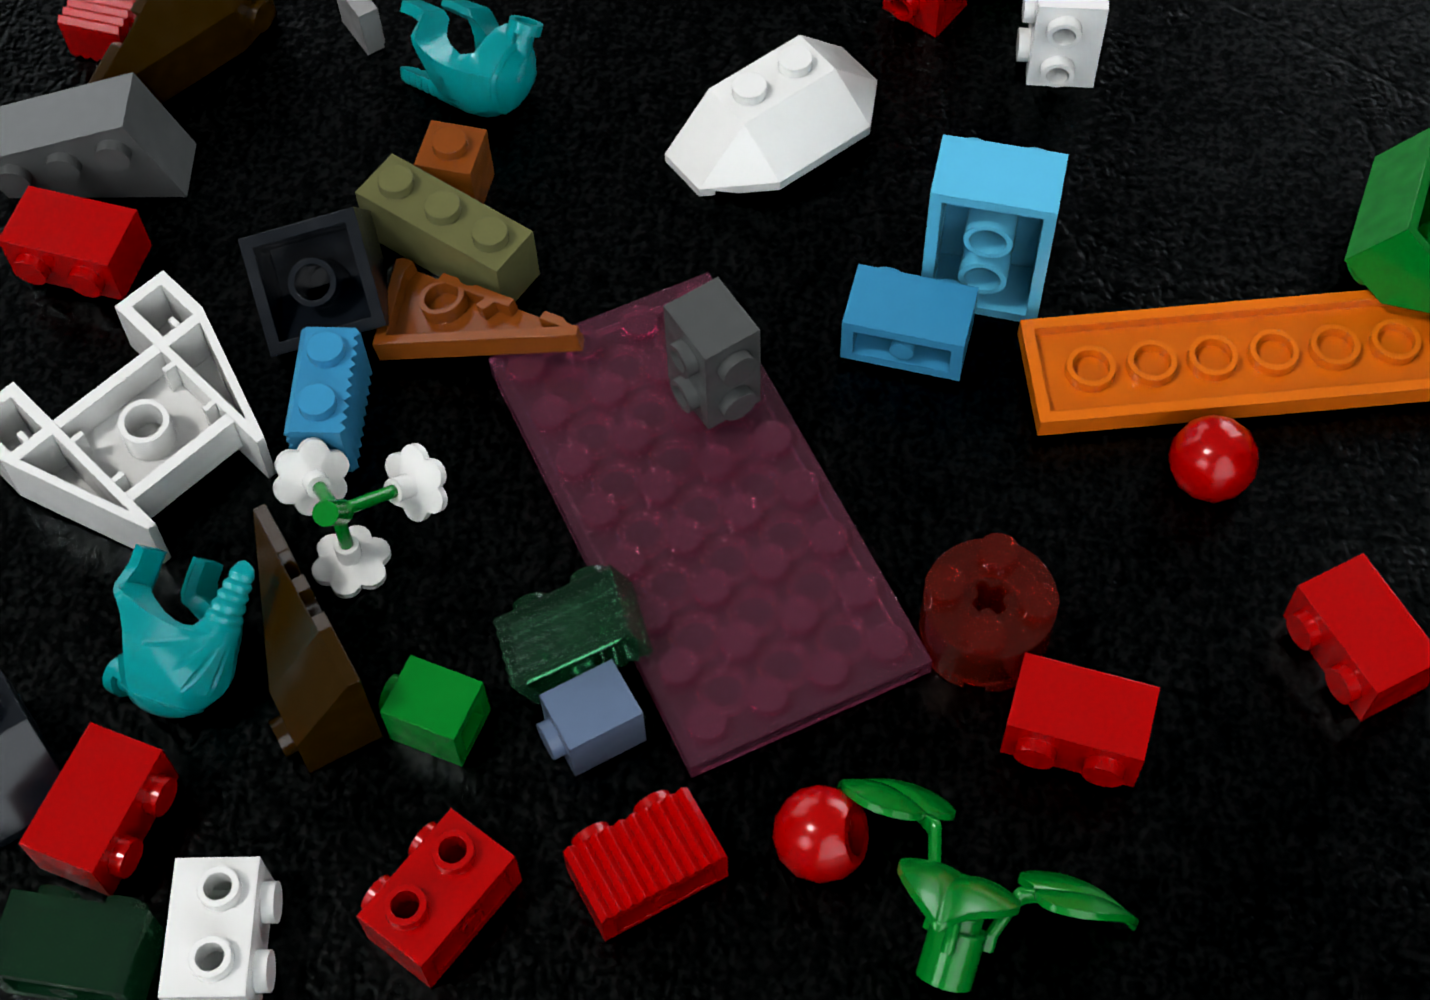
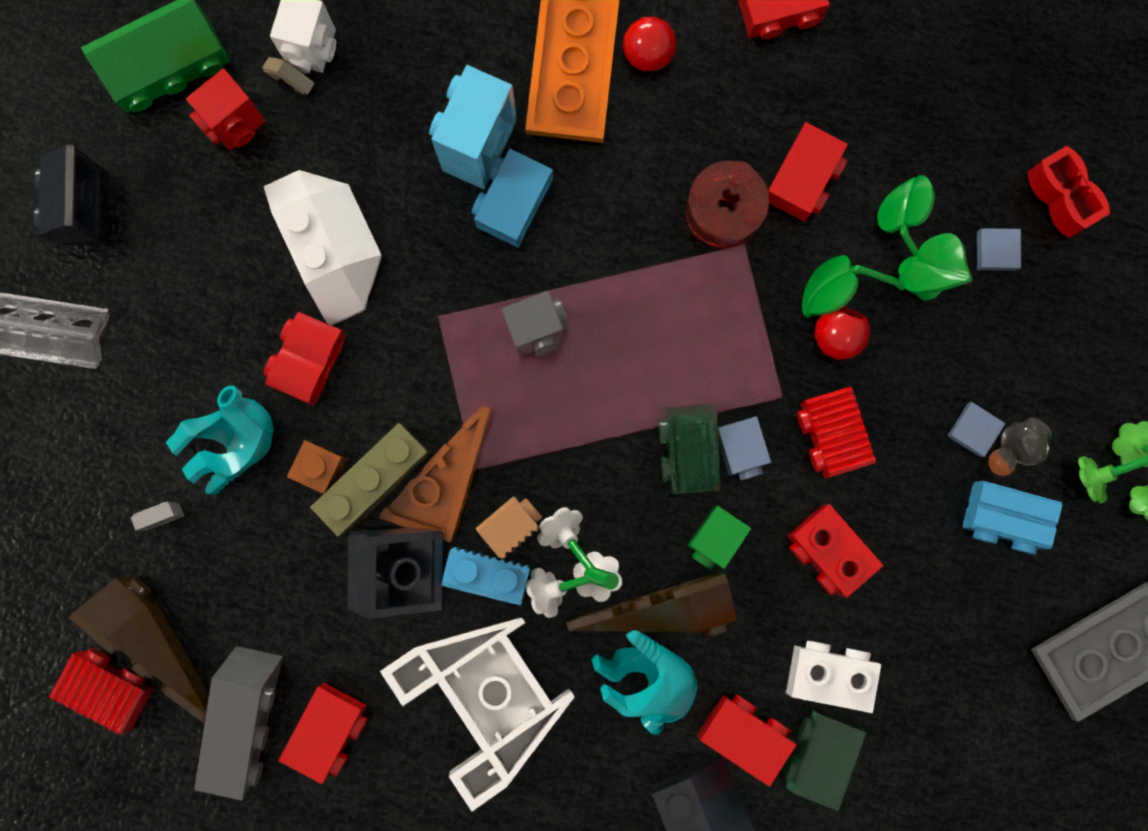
camera: 80 degrees left, 25 degrees up
none -> dark tan tile [262,57,315,95]
none -> red brick [264,312,346,406]
none -> medium nougat brick [475,496,542,558]

